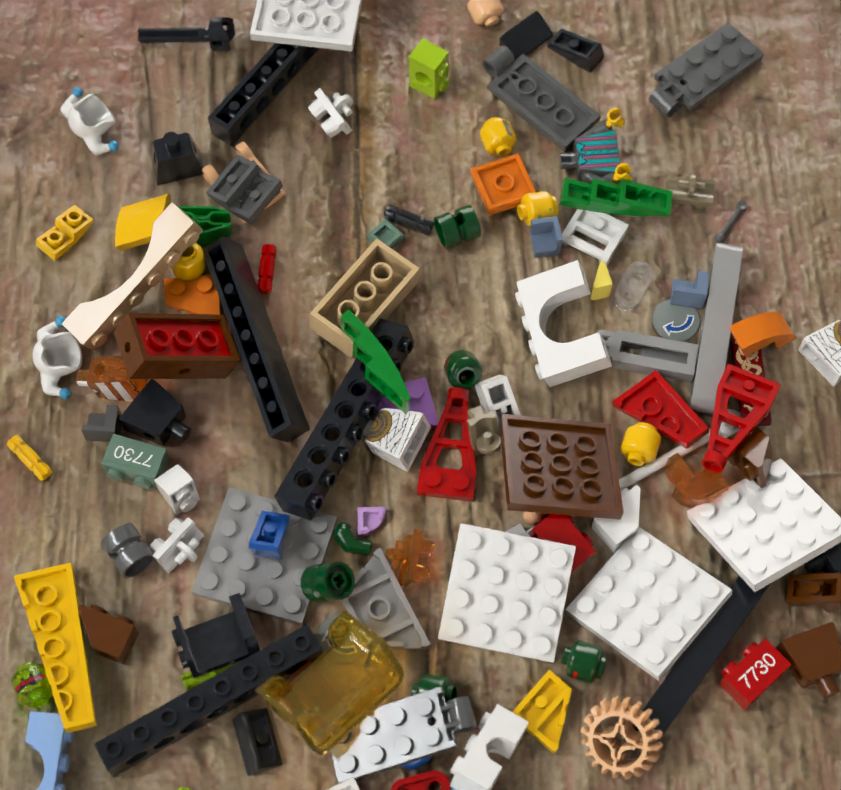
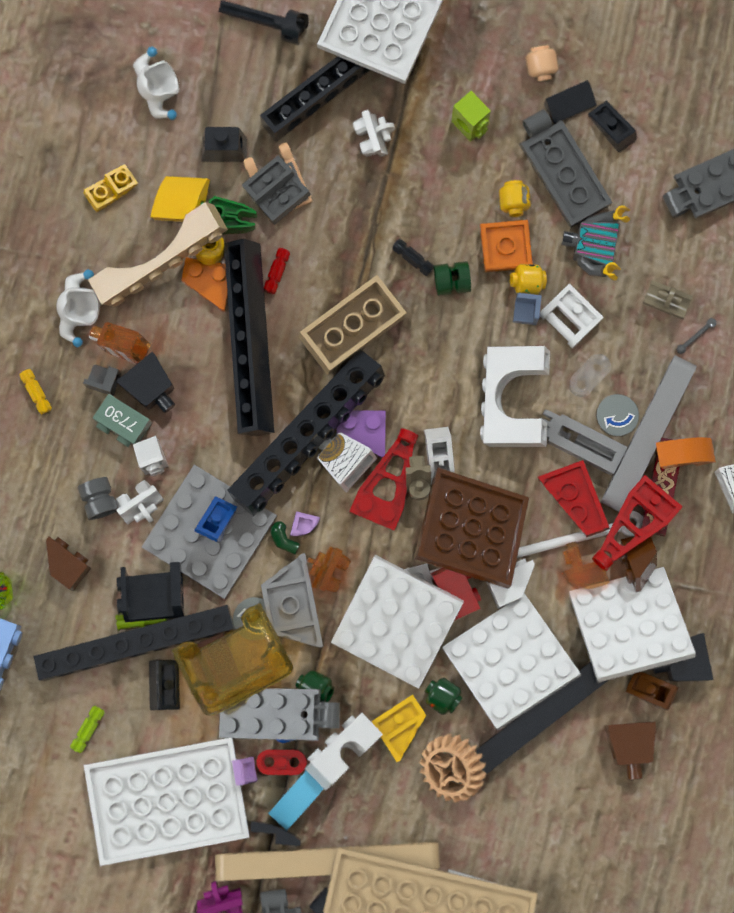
camera: 15 degrees right, 15 degrees up
yellow wing [14,562,97,733] -> none
reddish brown brick [114,313,241,379] -> none
dark green wheel [300,562,355,602] -> none
green slope [341,309,411,414] -> none
sand green tile [367,219,404,249] -> none
dark green head [444,350,483,390] -> none
green slope [559,178,673,216] -> none
light yellow slope [590,261,613,301] -> none
yellow head [621,422,661,466] -> none
sand blue panel [670,271,709,309] -> none
red brick [719,638,791,711] -> none

